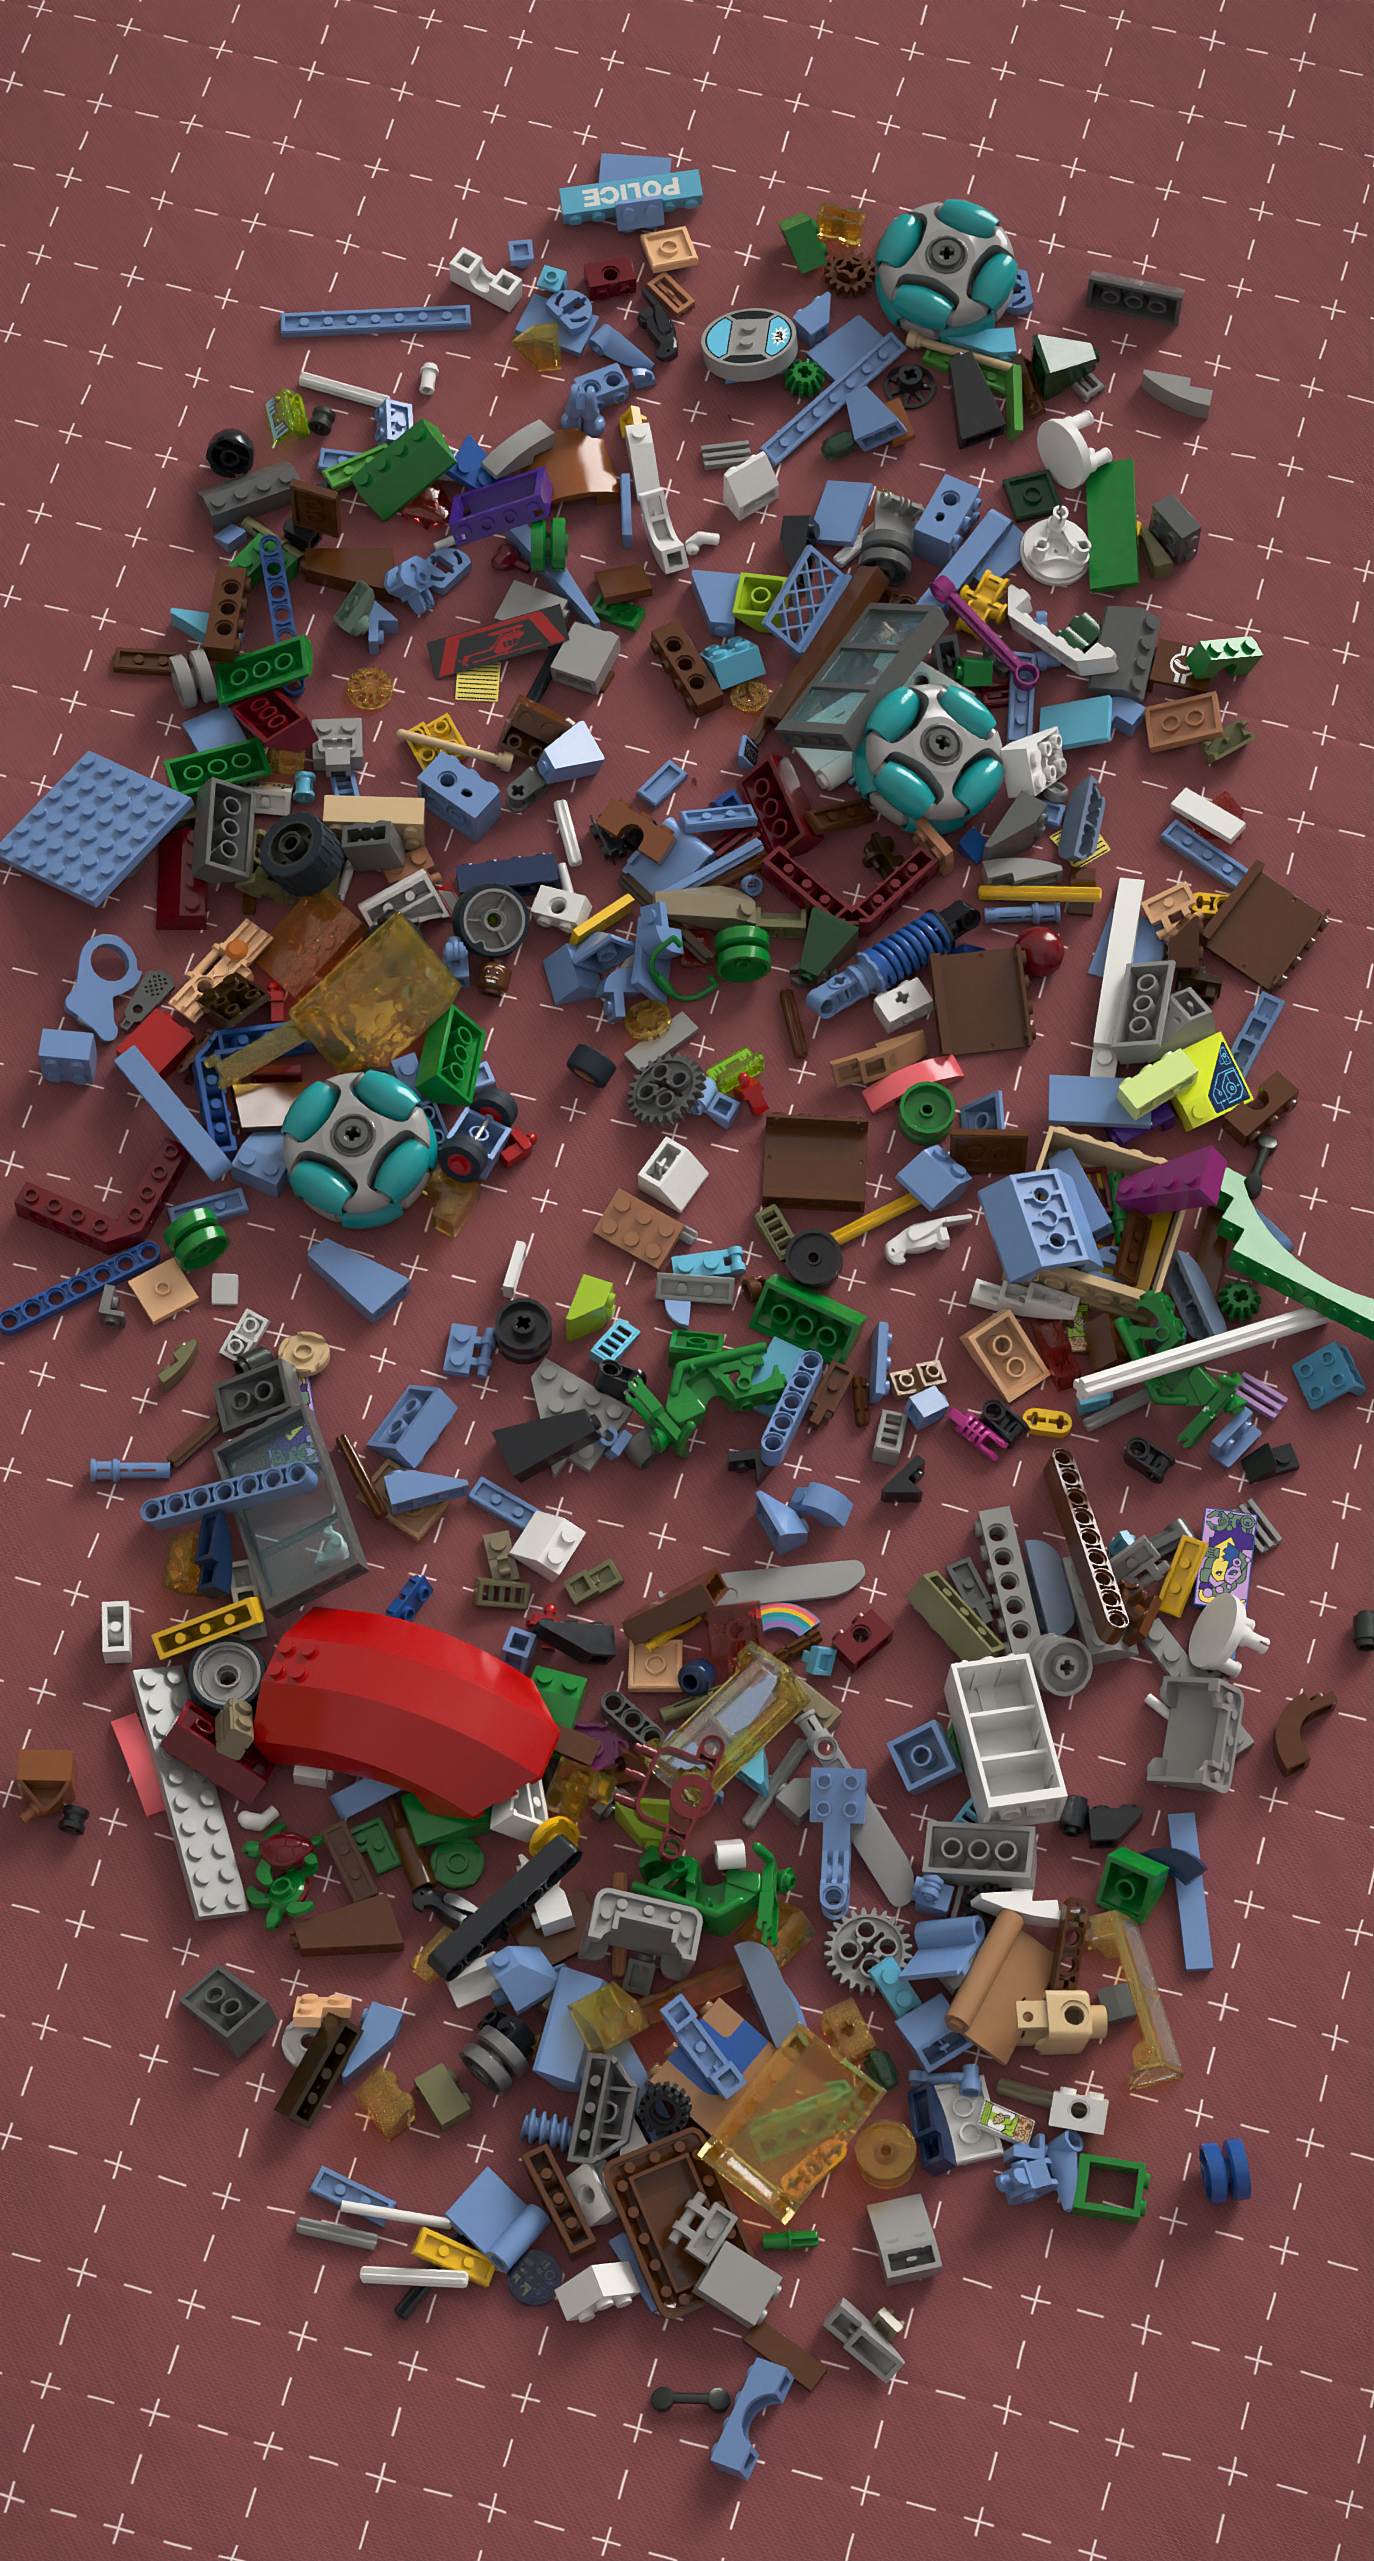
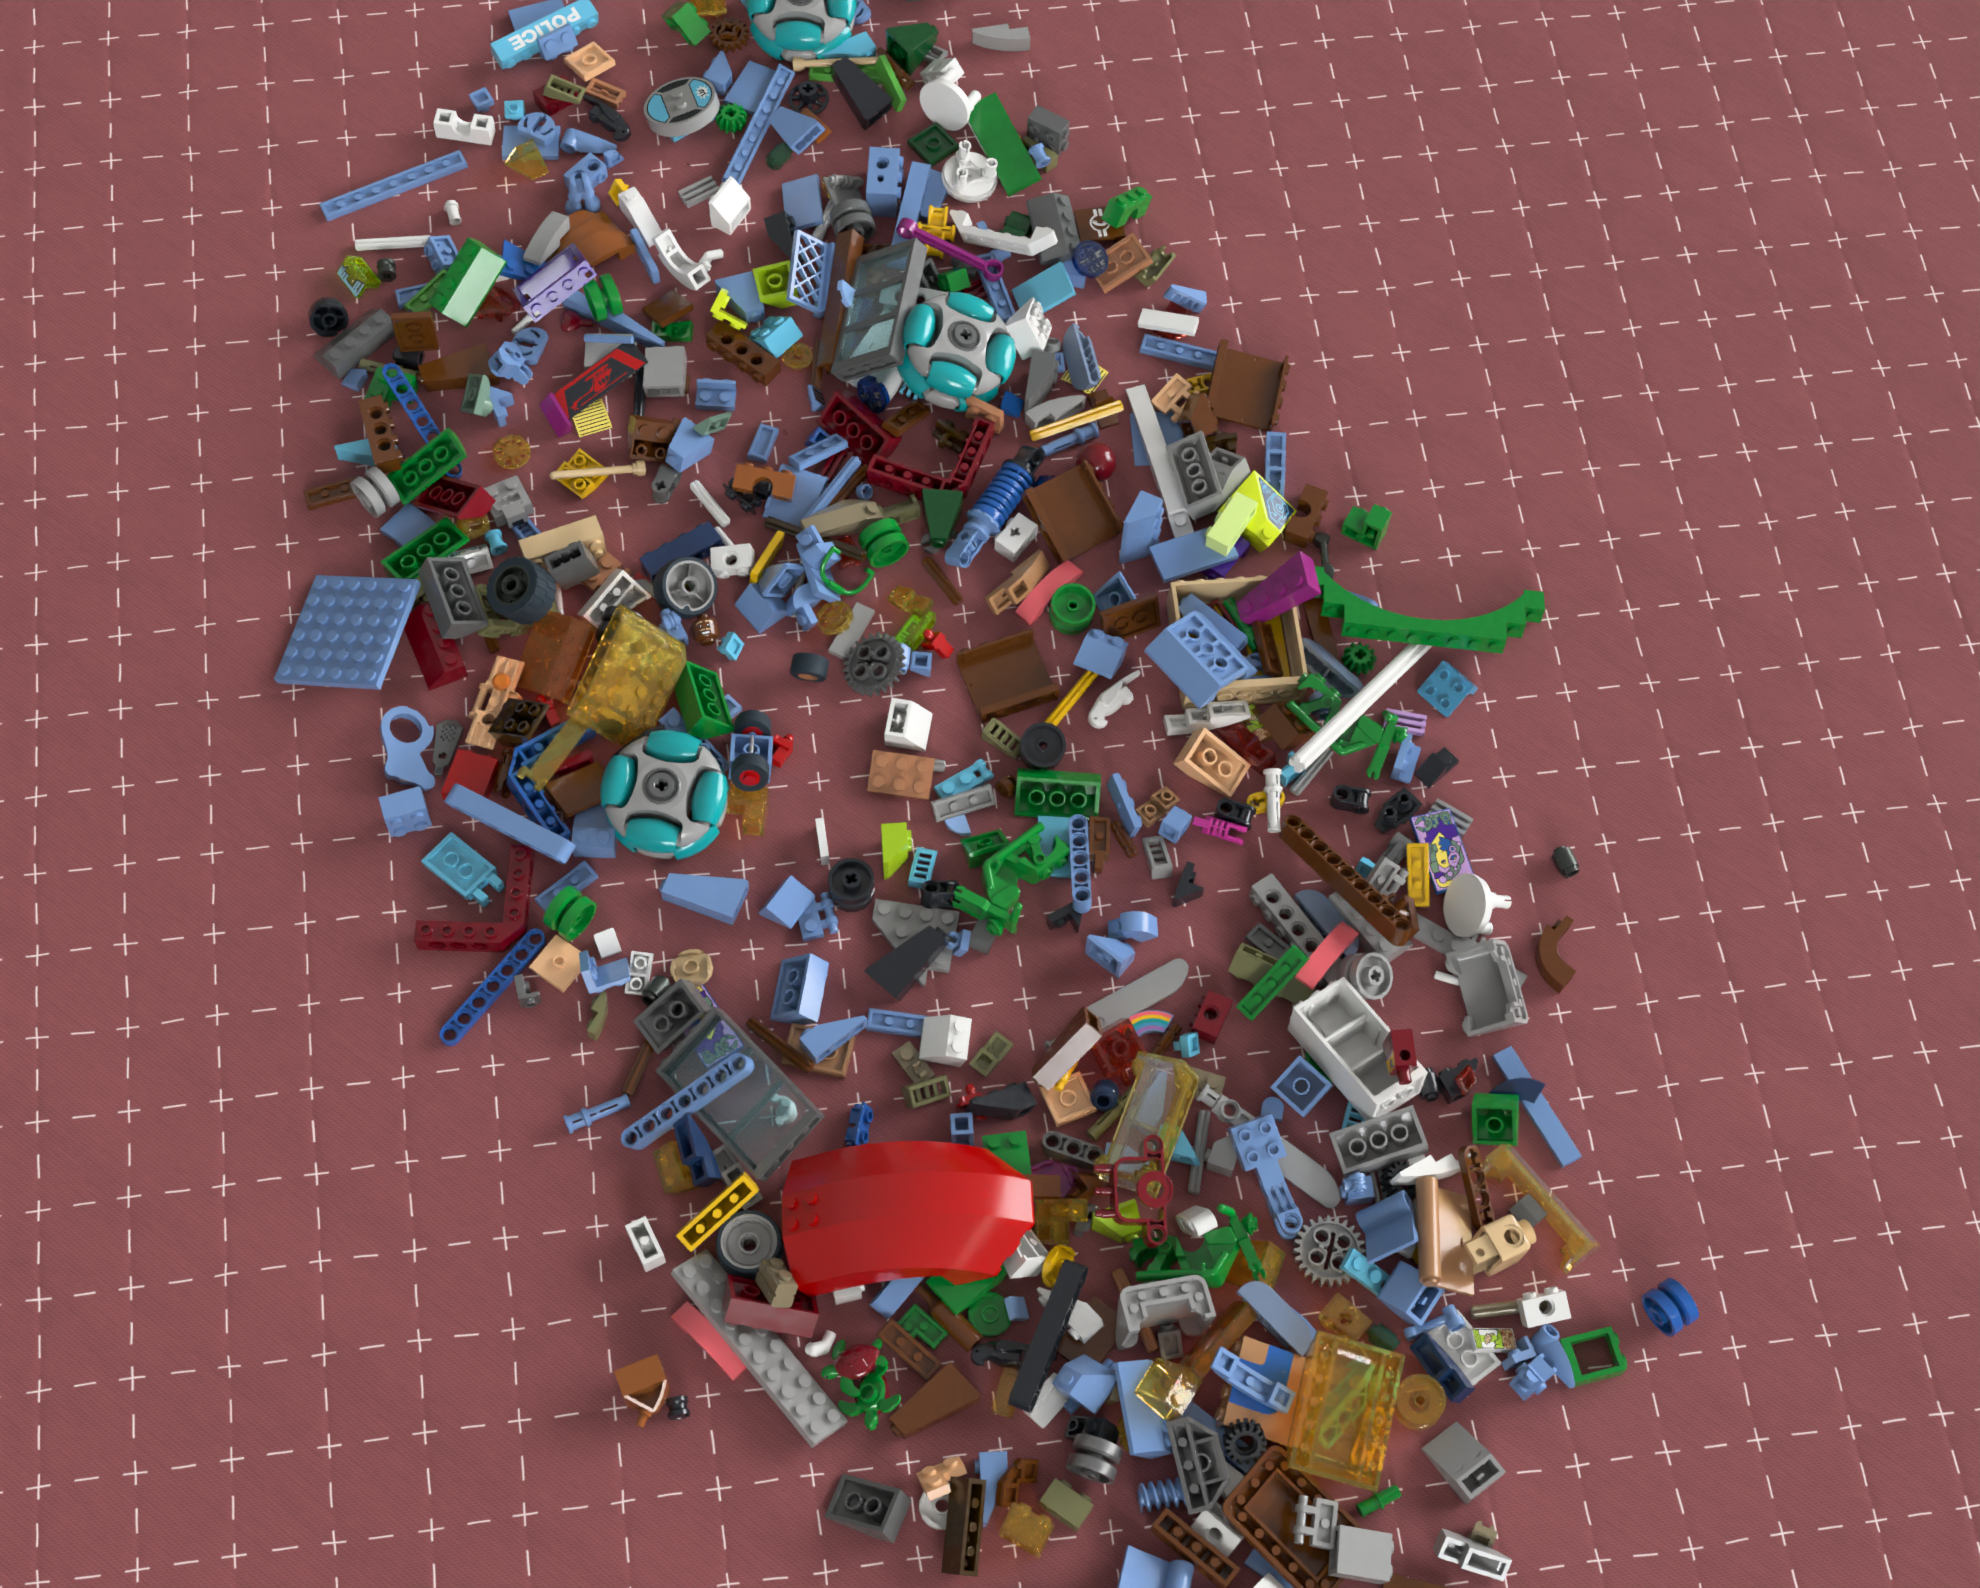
camera: 25 degrees left, 0 degrees up
medium blue piece [417,751,501,843] -> none
none -> medium azure tile [421,832,506,908]
none -> magenta slope [540,393,572,437]
none -> olive slope [543,74,586,104]
none -> medium blue bracket [579,950,631,994]
none -> medium blue piece [584,334,634,344]
none -> sand green slope [693,411,732,436]
none -> medium blue bracket [695,378,737,411]
none -> neon yellow bracket [710,288,748,330]
none -> medium azure tile [717,632,744,661]
none -> medium blue slope [758,875,815,929]
none -> light blue tile [837,280,855,307]
none -> clear blue tile [857,375,890,414]
none -> clear yellow slope [887,585,934,618]
none -> white brick [920,58,964,84]
none -> reddish brown tile [995,1458,1039,1507]
none -> light blue tile [1004,1296,1029,1321]
none -> medium blue bush [1028,143,1051,169]
none -> clear blue tile [1072,240,1108,279]
none -> medium blue slope [1119,490,1164,564]
none -> medium blue slope [1163,284,1207,313]
none -> green plate [1236,945,1309,1021]
none -> medium blue tile [1260,1097,1284,1122]
none -> white pin [1263,768,1282,833]
none -> coral slope [1295,921,1360,990]
none -> green brick [1340,504,1392,550]
none -> black connector [1374,787,1423,833]
none -> dark red torso [1382,1029,1417,1085]
none -> clear red slope [1455,1064,1478,1095]

